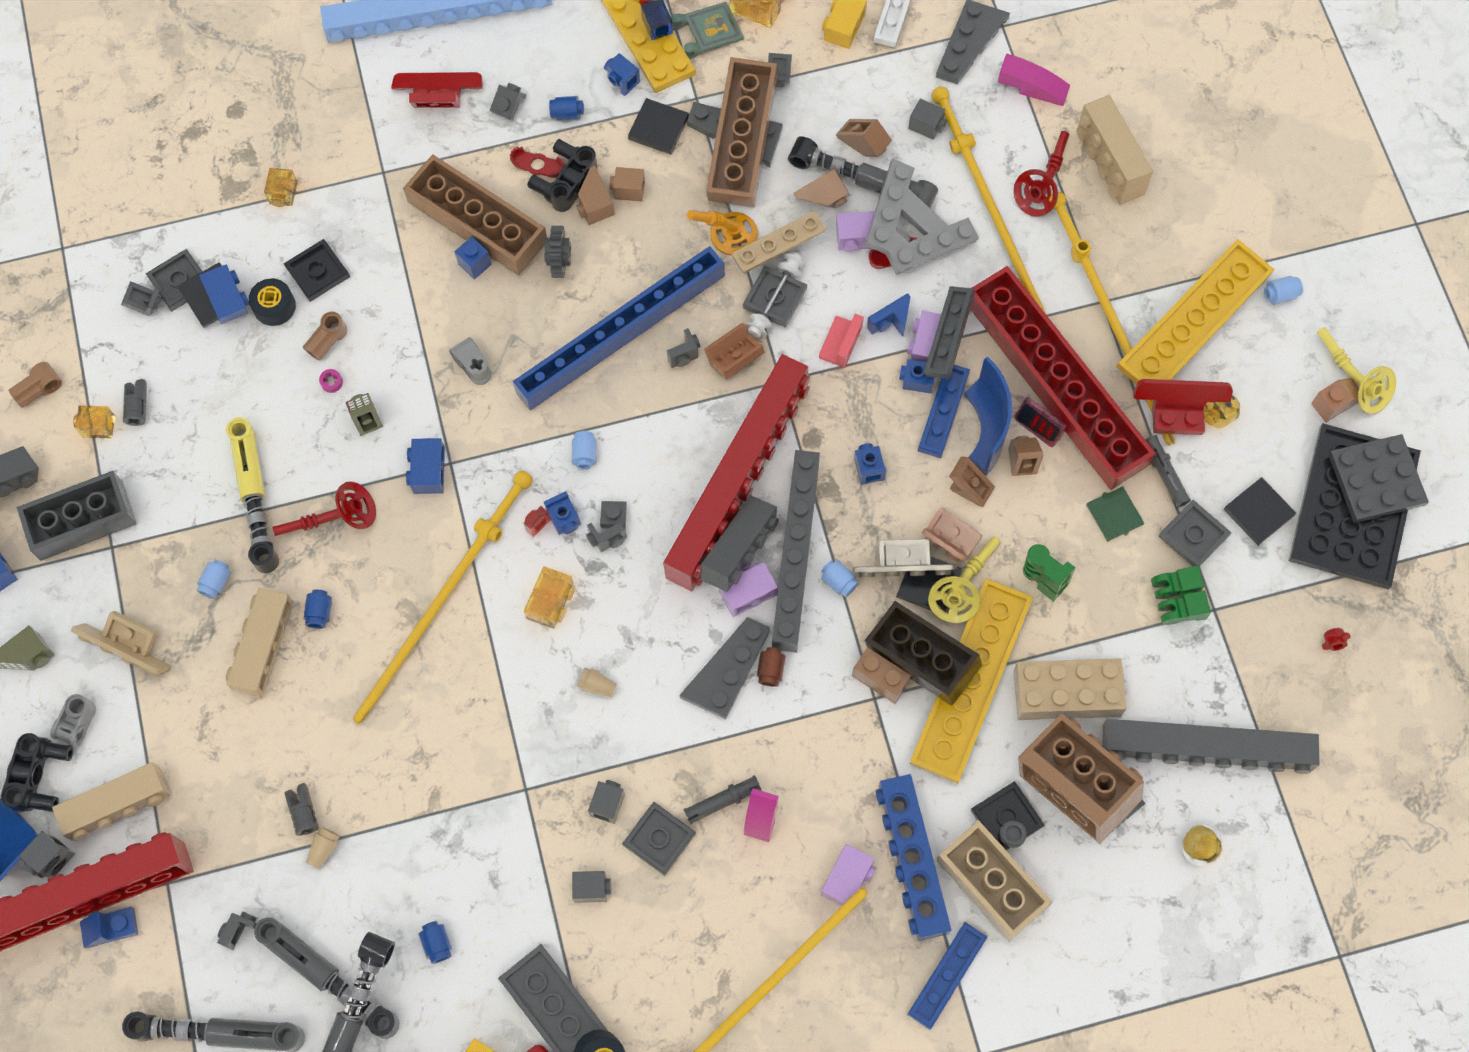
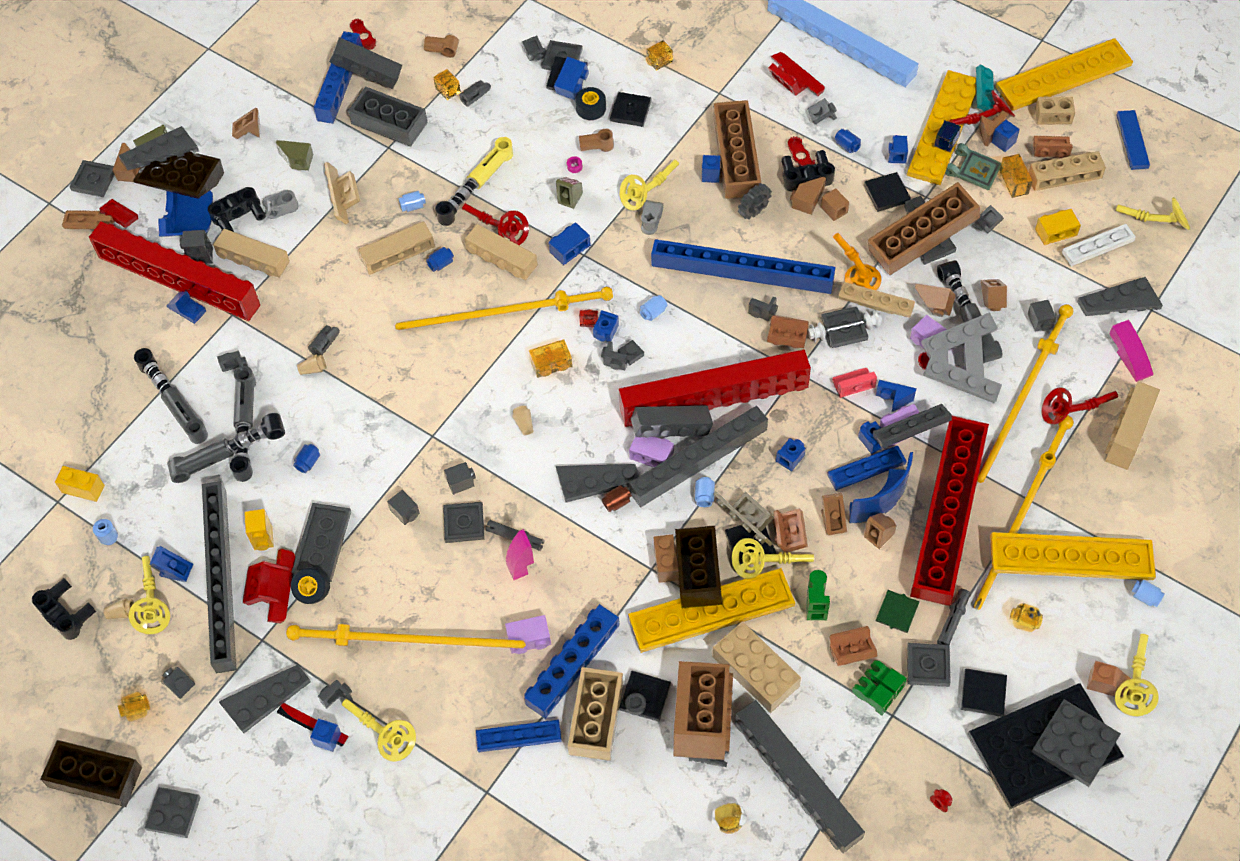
camera: 50 degrees right, 10 degrees down
slope [1014,397,1067,447] -> none
red plate [1133,379,1233,435] -> none
none -> tan brick [465,224,538,280]
none -> light yellow dish [619,160,679,210]
none -> nougat bracket [829,626,877,666]

